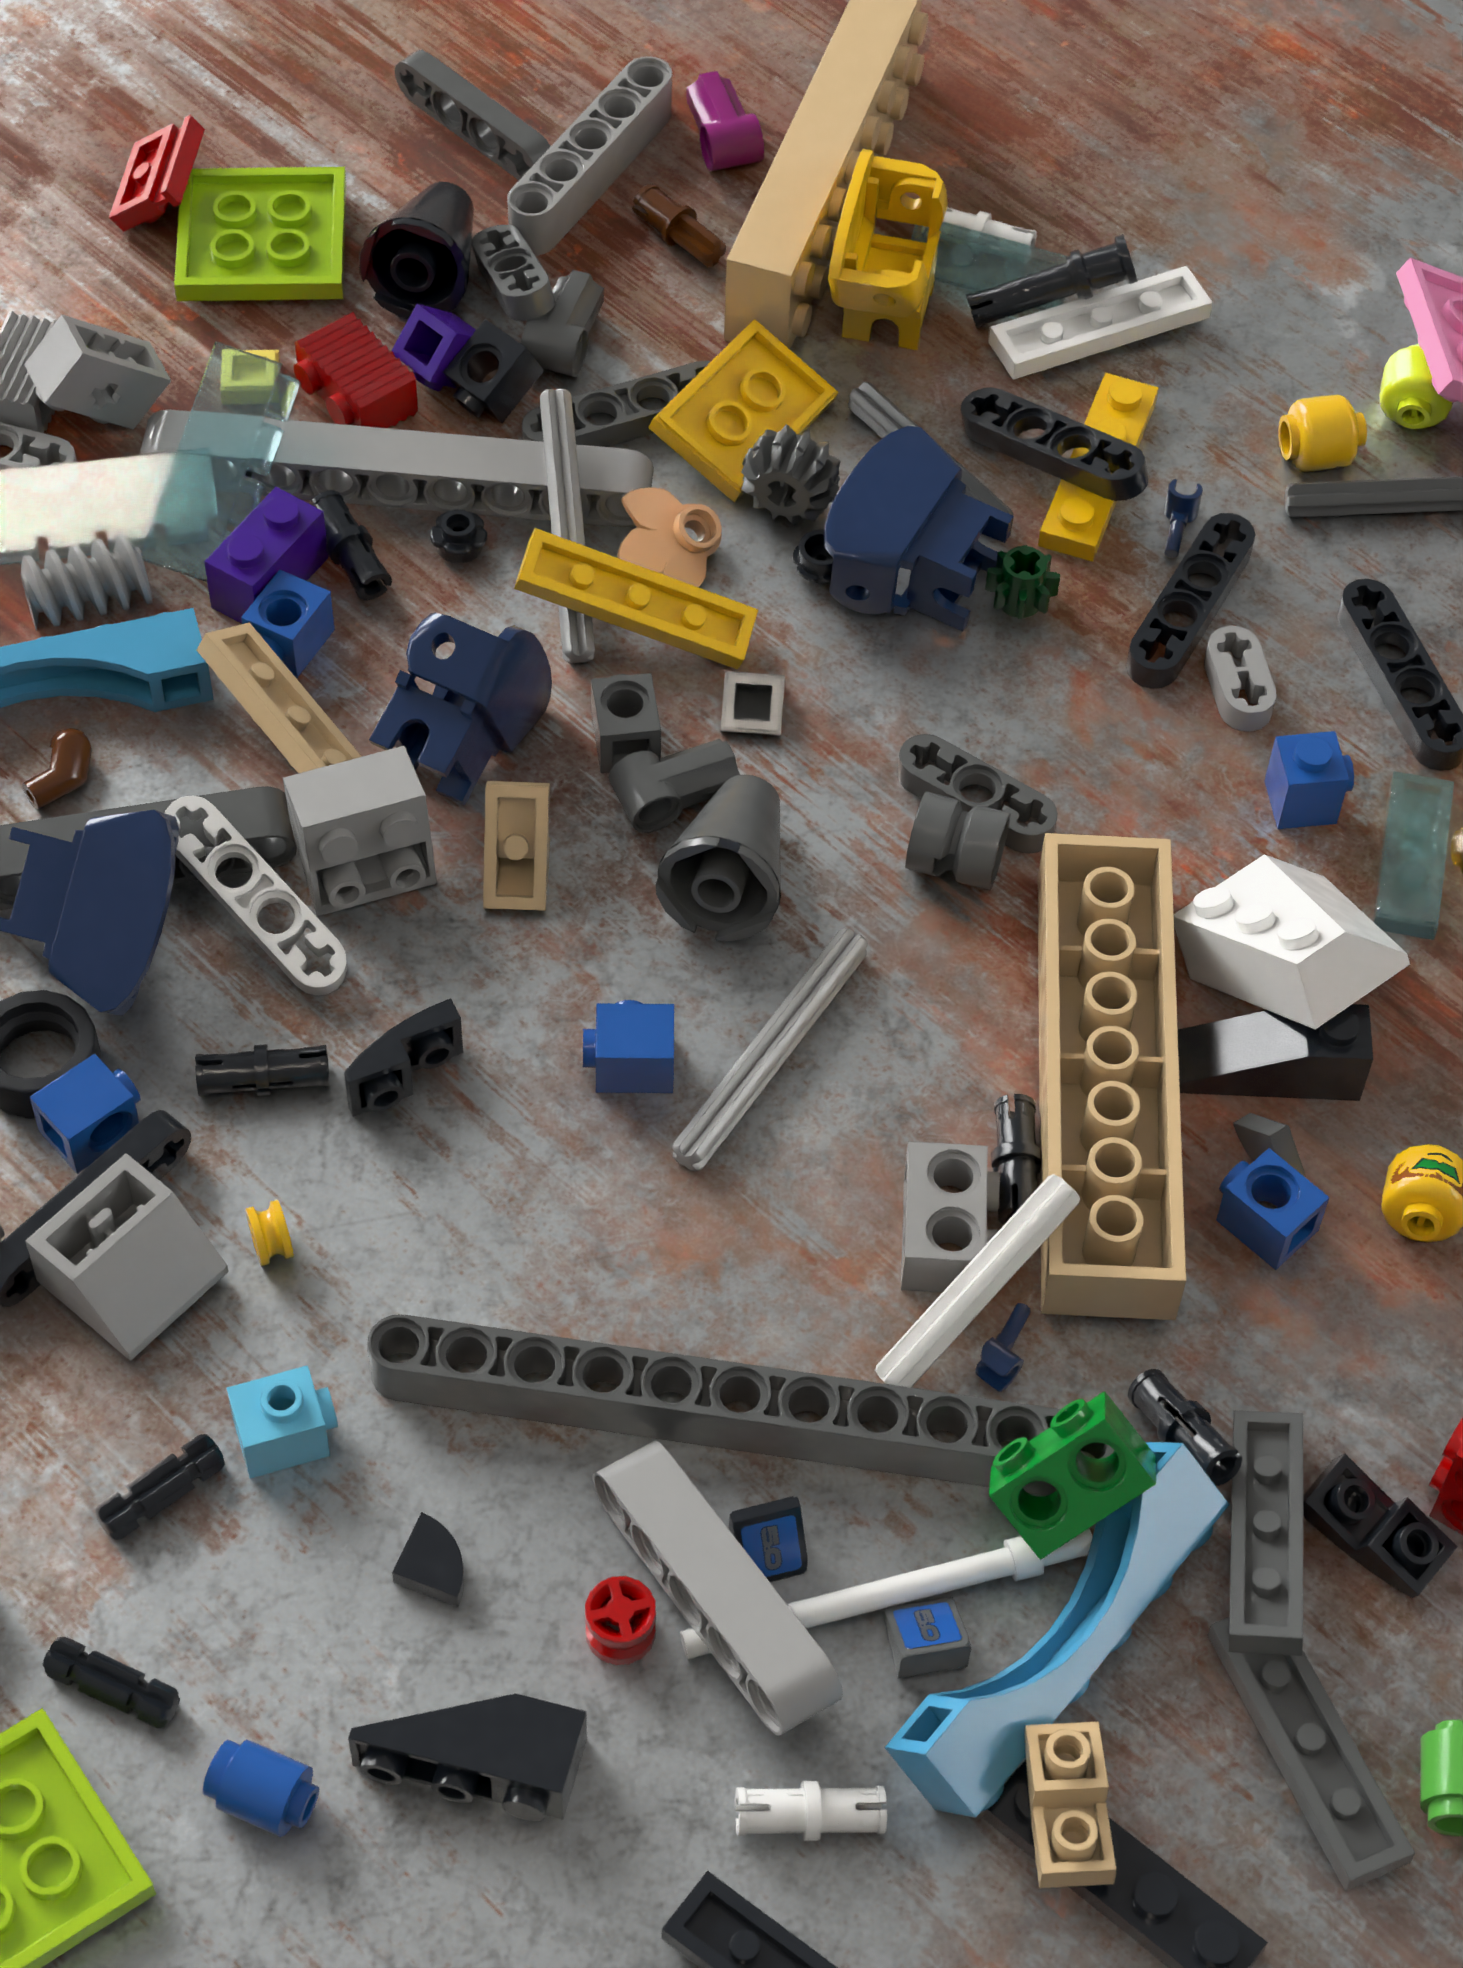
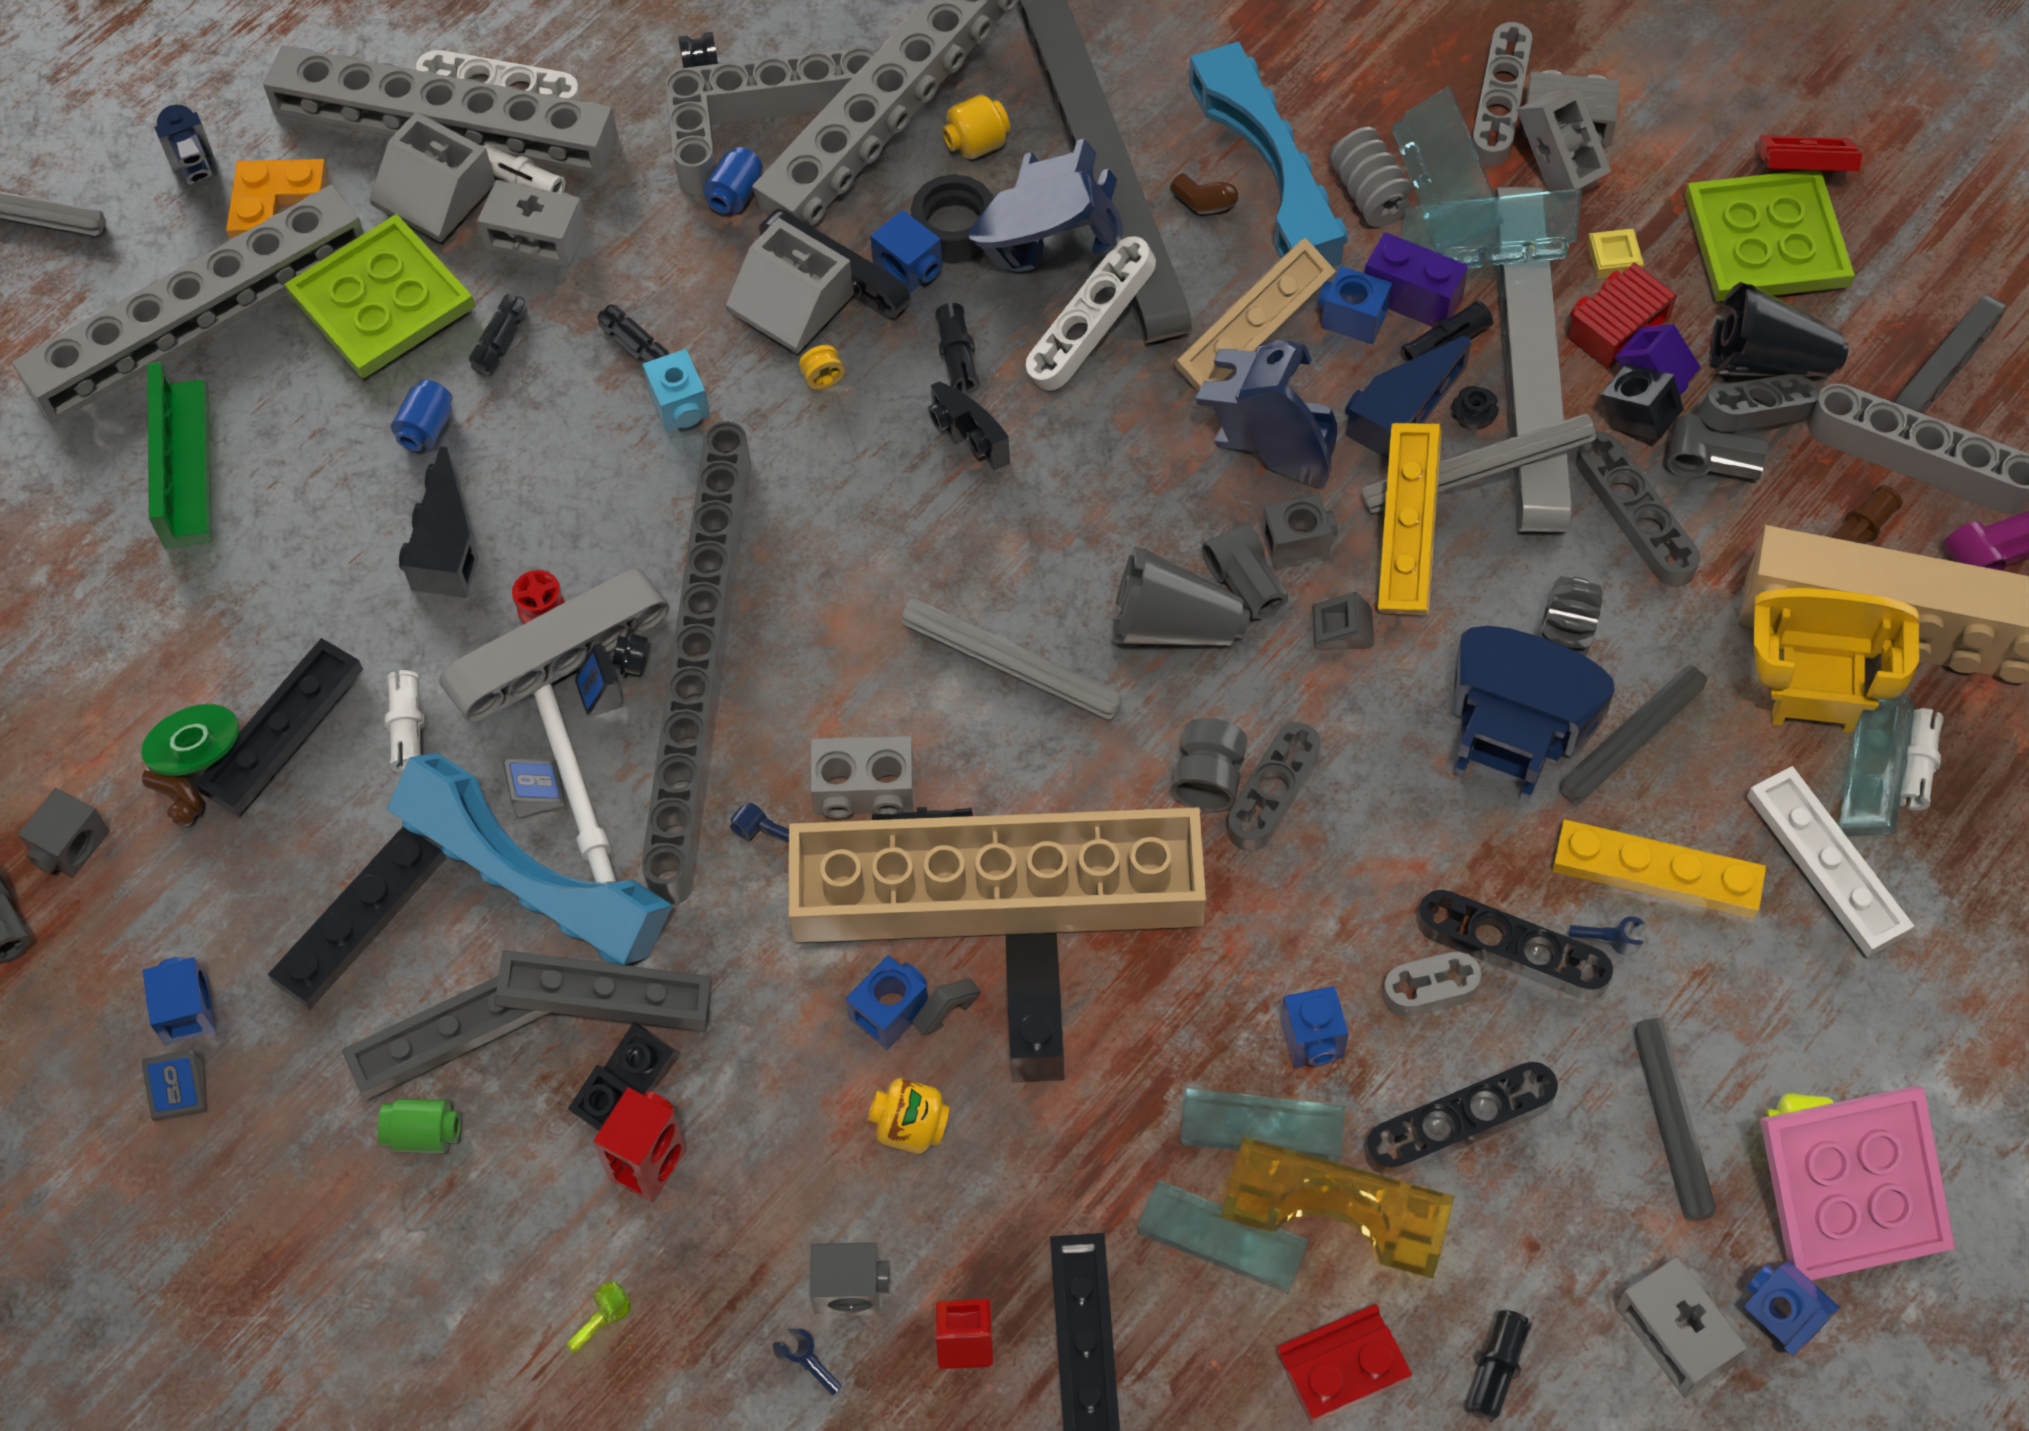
camera: 90 degrees right, 5 degrees up
light grey slope [283,746,437,916] -> none
black tile [392,1512,464,1607] -> none
tan slope [483,781,551,911] -> none
blue brick [583,1000,674,1093] -> none
light nougat plate [617,487,722,587] -> none
yellow tile [648,319,839,503] -> none
white axle [875,1174,1080,1388] -> none
black beam [960,387,1148,501] -> none
black pin [966,234,1138,328] -> none
dark green gear [985,545,1061,619] -> none
green brick [989,1391,1156,1560] -> none
tan slope [1024,1721,1117,1888] -> none
black pin [1128,1369,1242,1487] -> none
white wedge [1174,854,1410,1030] -> none
yellow head [1278,395,1367,473] -> none
none -> black plate [612,629,648,676]
none -> dark blue slope [1345,336,1472,459]

